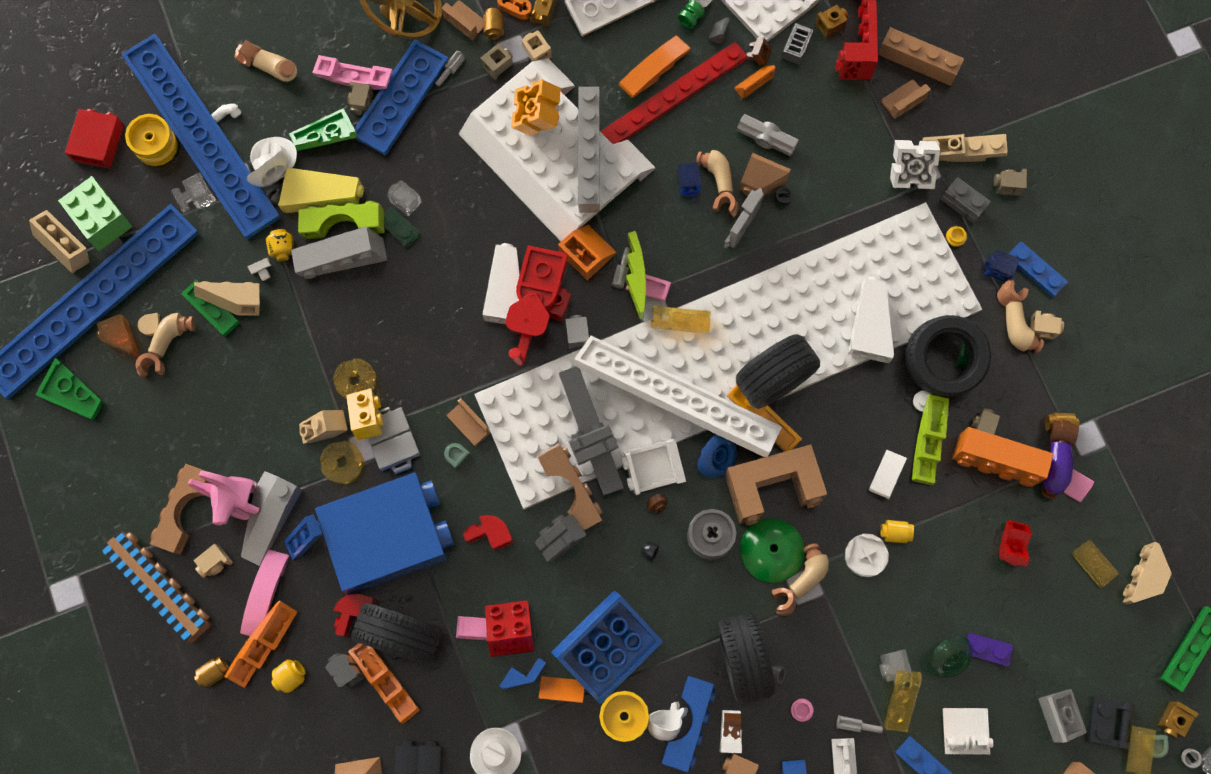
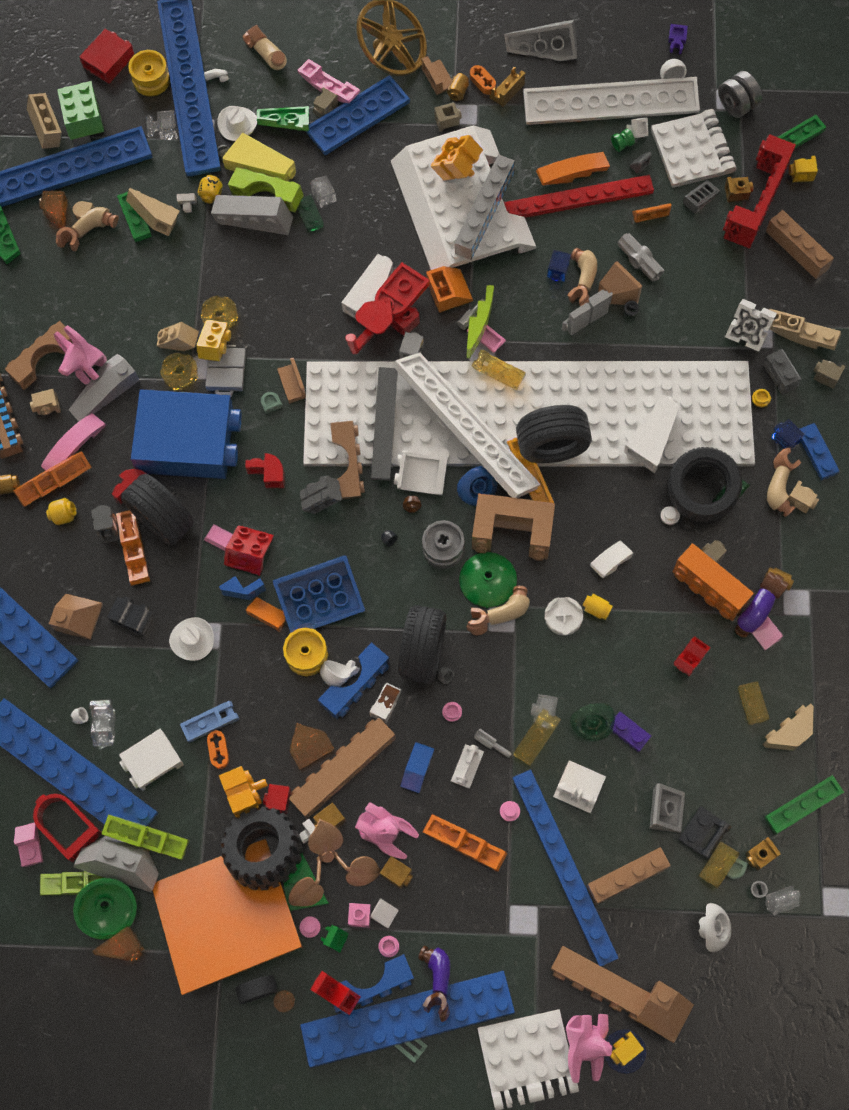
camera: 25 degrees right, 5 degrees down
white hat [247,150,288,187] -> none
blue plate [284,515,322,560] -> none
light grey axle [435,51,466,86] -> none
tan brick [521,30,552,62] -> none
dark grey brick [568,422,619,466] -> none
reddish brown tile [746,37,772,66] -> none
medium nougat panel [881,80,931,119] -> none
lime slope [912,394,949,485] -> none

